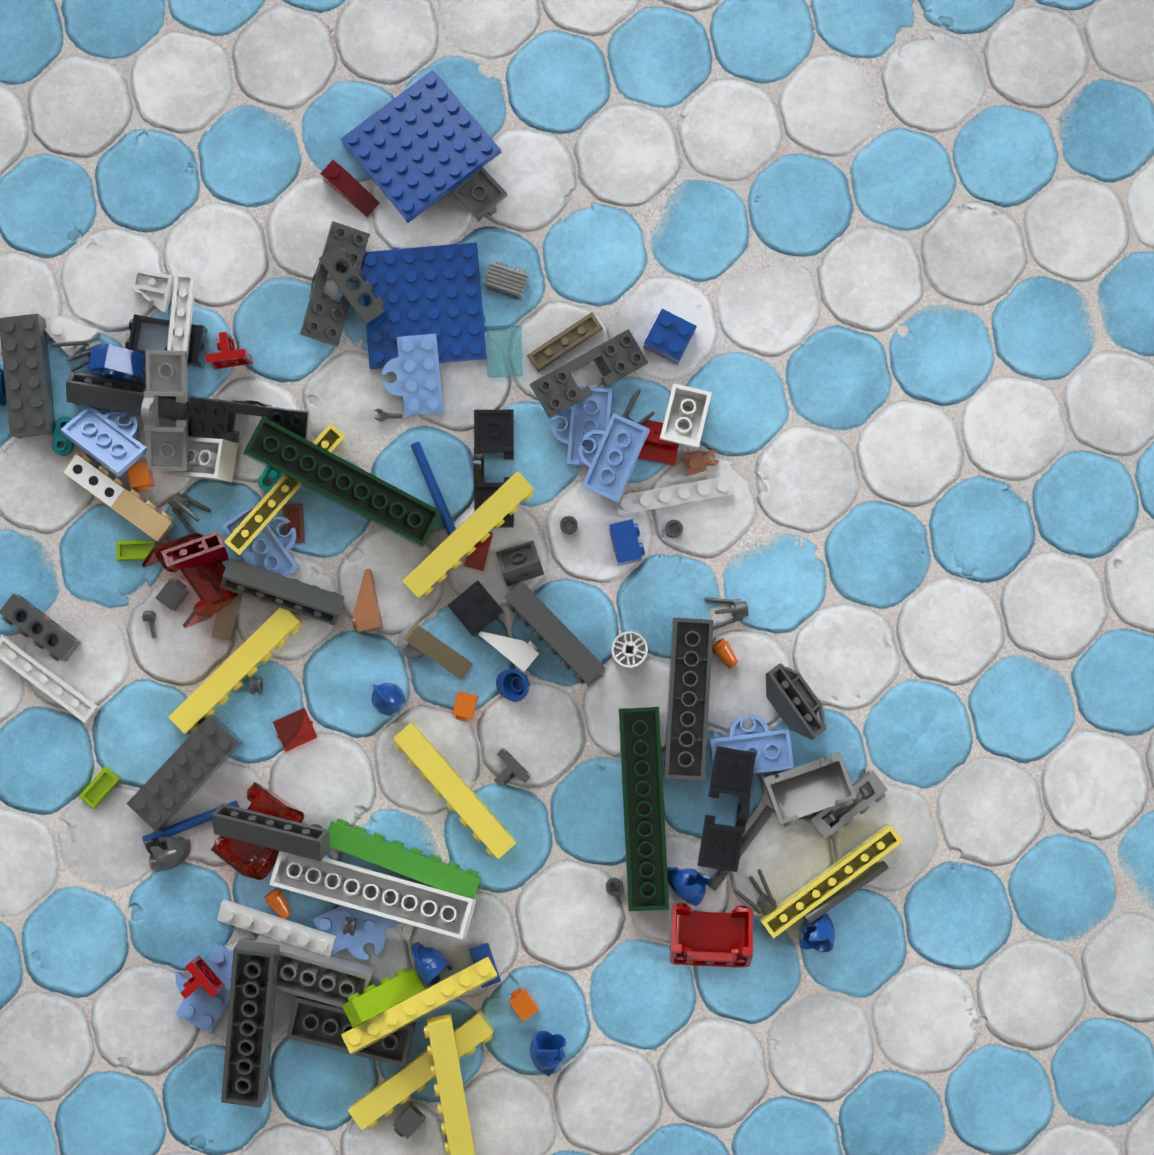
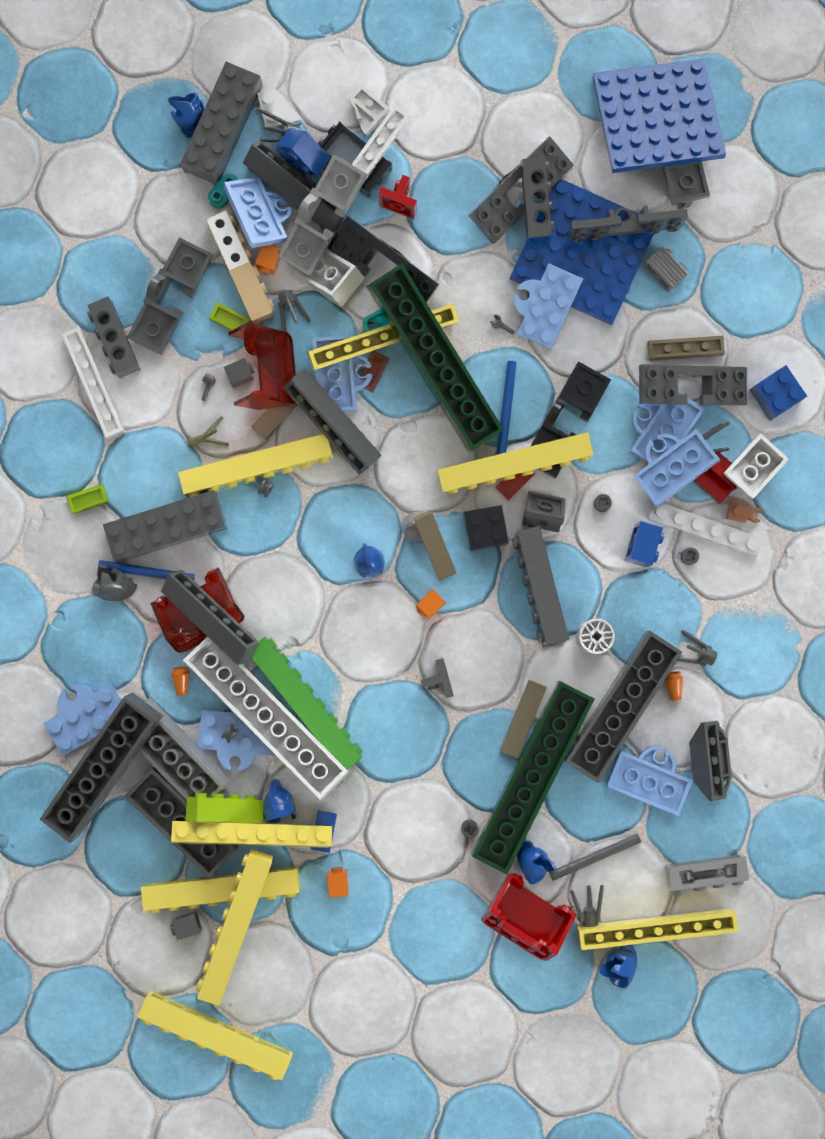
camera: 25 degrees right, 0 degrees up
dark red slope [161,531,229,569] -> none
red bracket [180,955,225,999] -> none
white plate [217,900,336,957] -> none
clear red piece [273,708,318,752] -> none
dark red slope [320,160,380,218] -> none
nougat slope [352,569,383,633] -> none
light yellow brick [393,722,517,859] -> none
white slope [478,631,539,672] -> none
clear light blue piece [486,325,523,377] -> none
blue piece [496,669,530,702] -> none
blue helmet [530,1031,566,1077] -> none
black plate [697,746,756,872] -> none
light grey windscreen [762,752,857,827] -> none
dark grey piece [803,861,889,924] -> none
none -> dark grey plate [127,237,214,355]
none -> olive plant [187,416,229,447]
none -> dark tan tile [500,680,547,759]
none -> dark grey plate [567,206,688,242]

